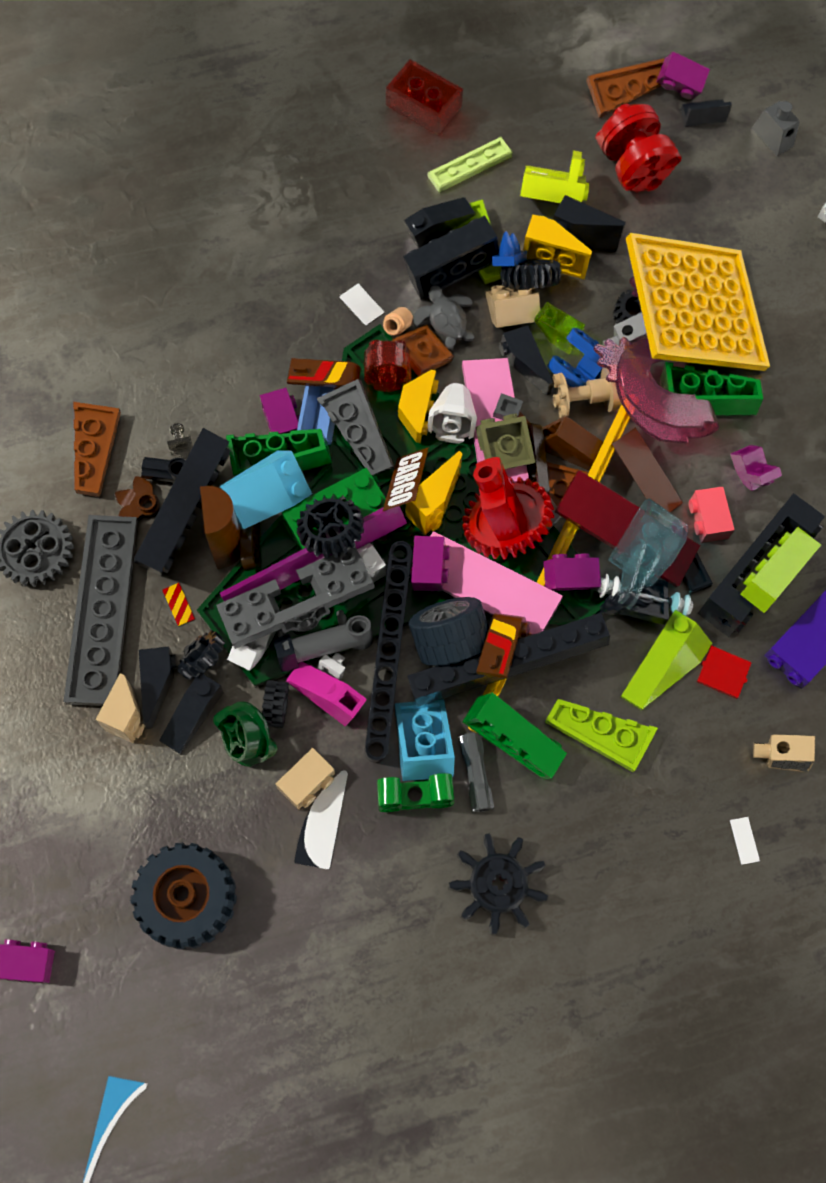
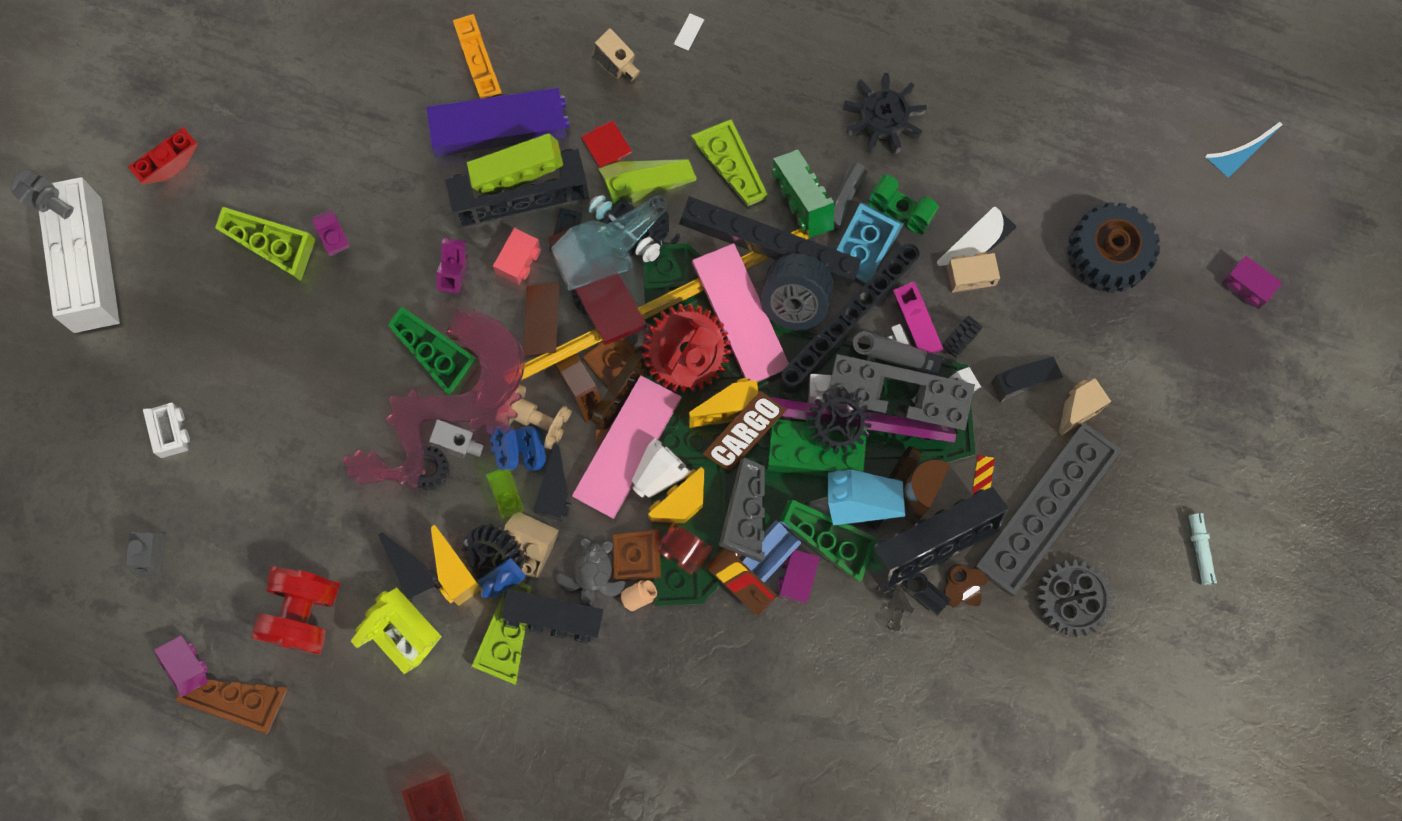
camera: 145 degrees left, 5 degrees up
dark orange wing [73,402,121,497] -> none
black slope [139,646,178,729] -> none
black gear [177,630,225,680] -> none
dark green piece [213,701,278,766] -> none
white sticker [339,284,384,326] -> none
black slope [404,197,476,248] -> none
magenta brick [411,536,450,592] -> none
yellowish green tile [428,137,513,193] -> none
olive plate [475,413,535,469] -> none
reddish brown door [476,613,530,679] -> none
dark grey tile [493,393,523,420] -> none
magenta brick [544,554,601,591] -> none
yellow plate [626,233,770,371] -> none
black panel [680,99,732,127] -> none

